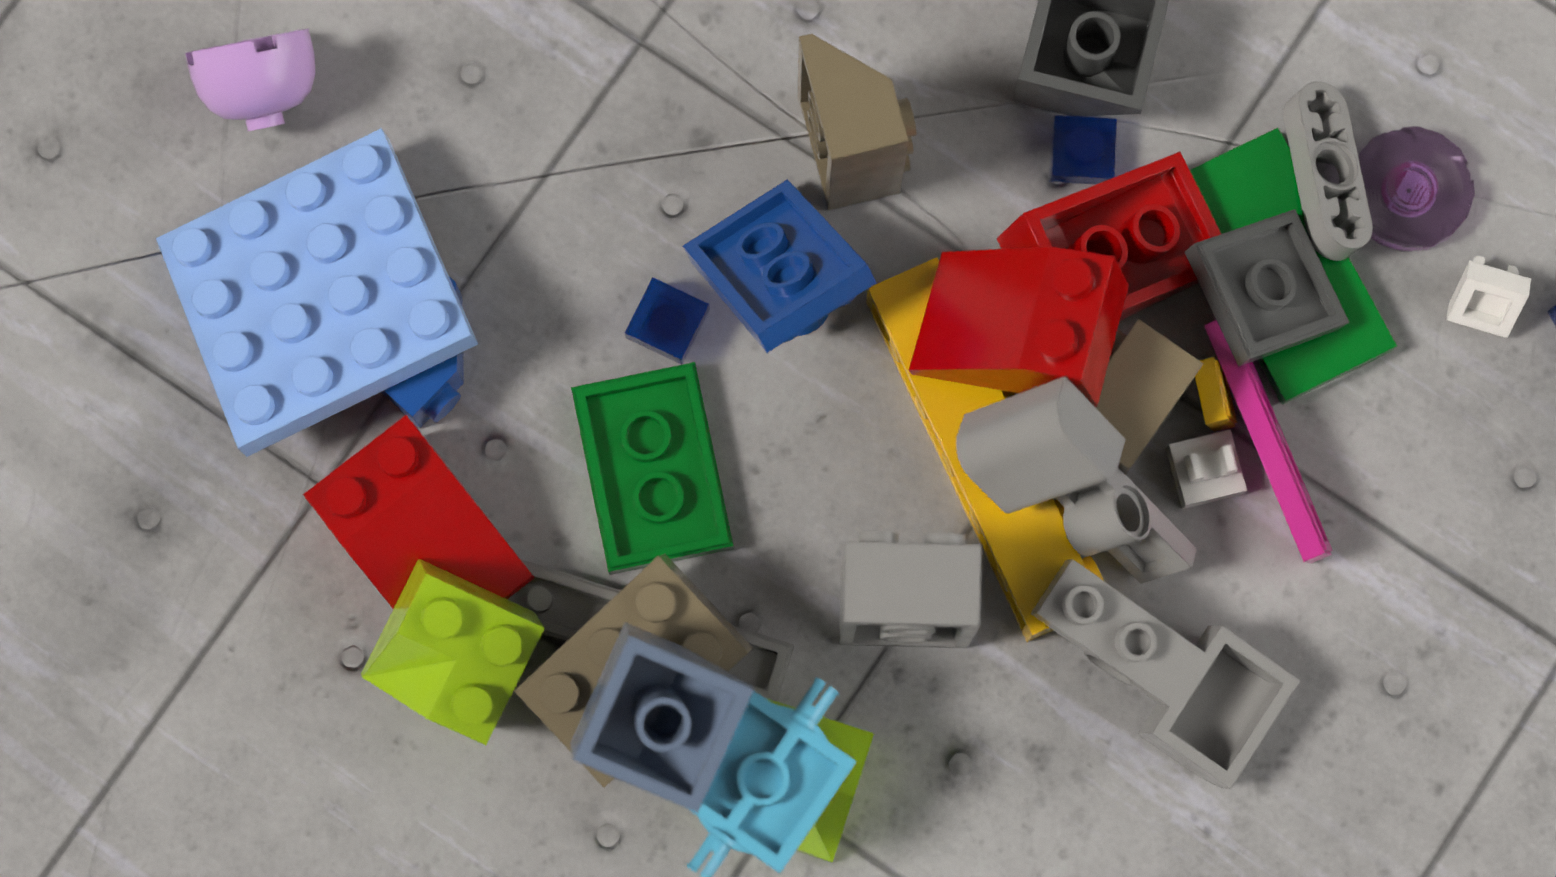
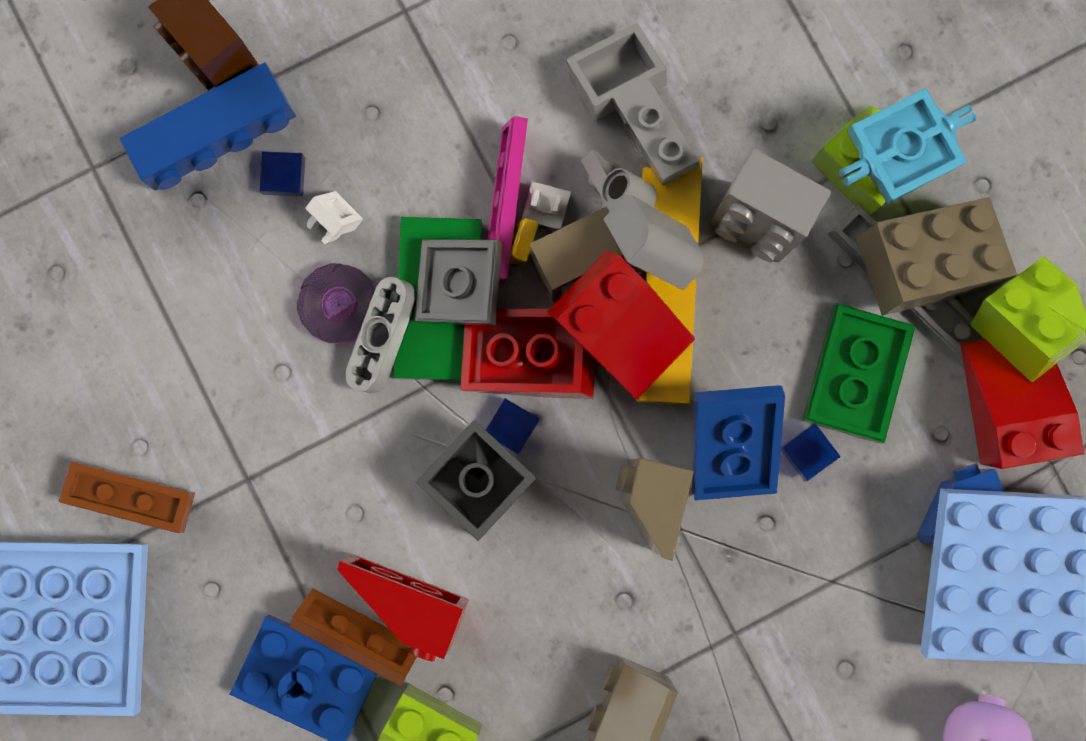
camera: 150 degrees left, 5 degrees up
sand blue slope [570,622,754,813] -> none

